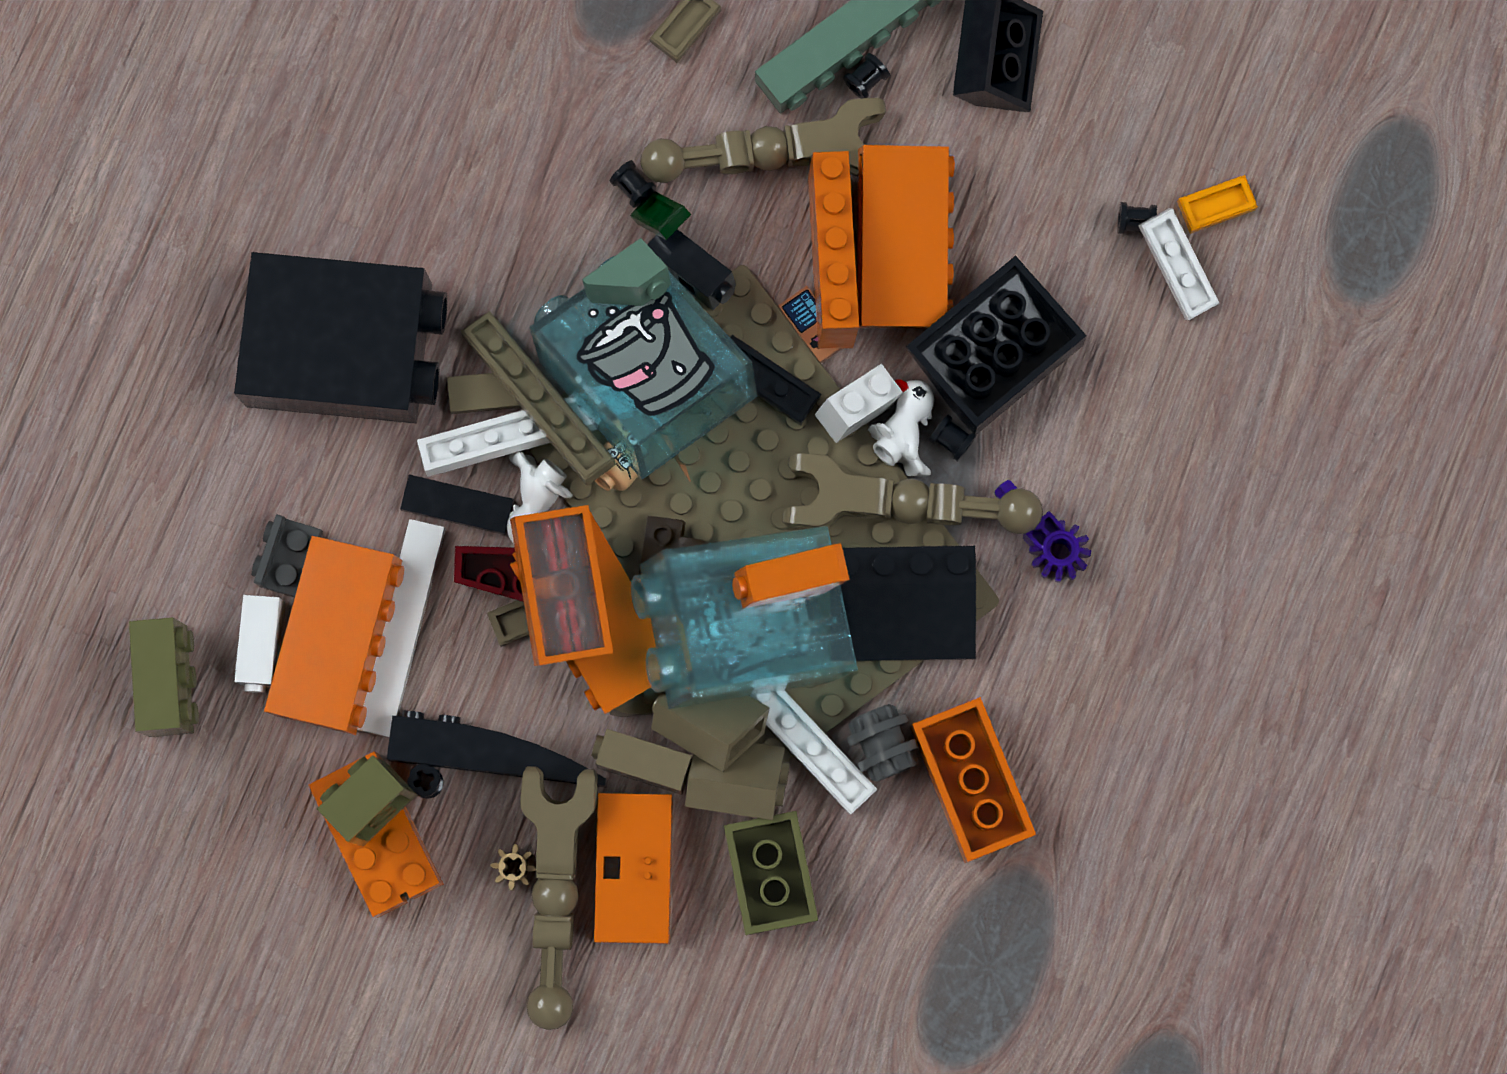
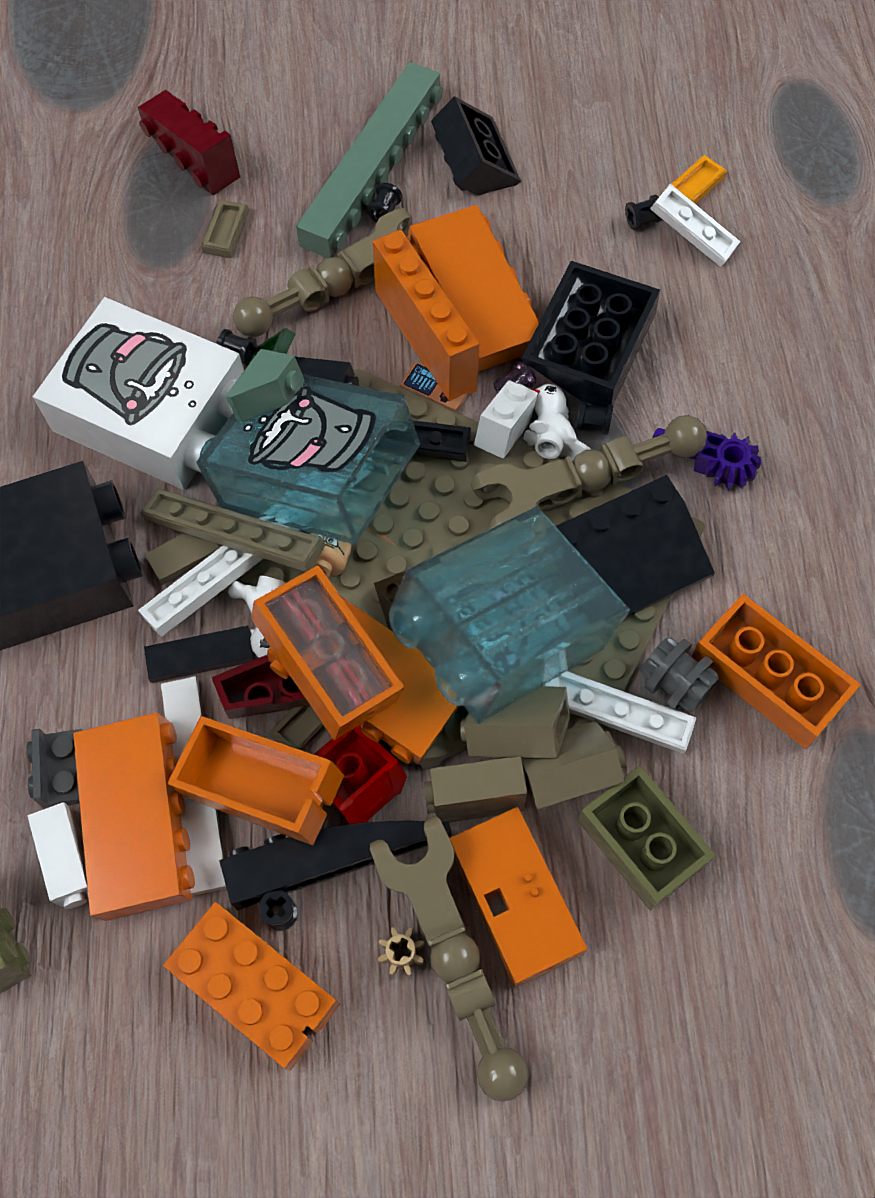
camera: 25 degrees left, 15 degrees down
olive brick [317,755,417,847] -> none
orange slope [732,543,850,609] -> none
none -> white brick [32,297,244,491]
none -> orange piece [167,716,344,845]
none -> red slope [313,725,407,824]
none -> clear purple bush [494,362,536,394]

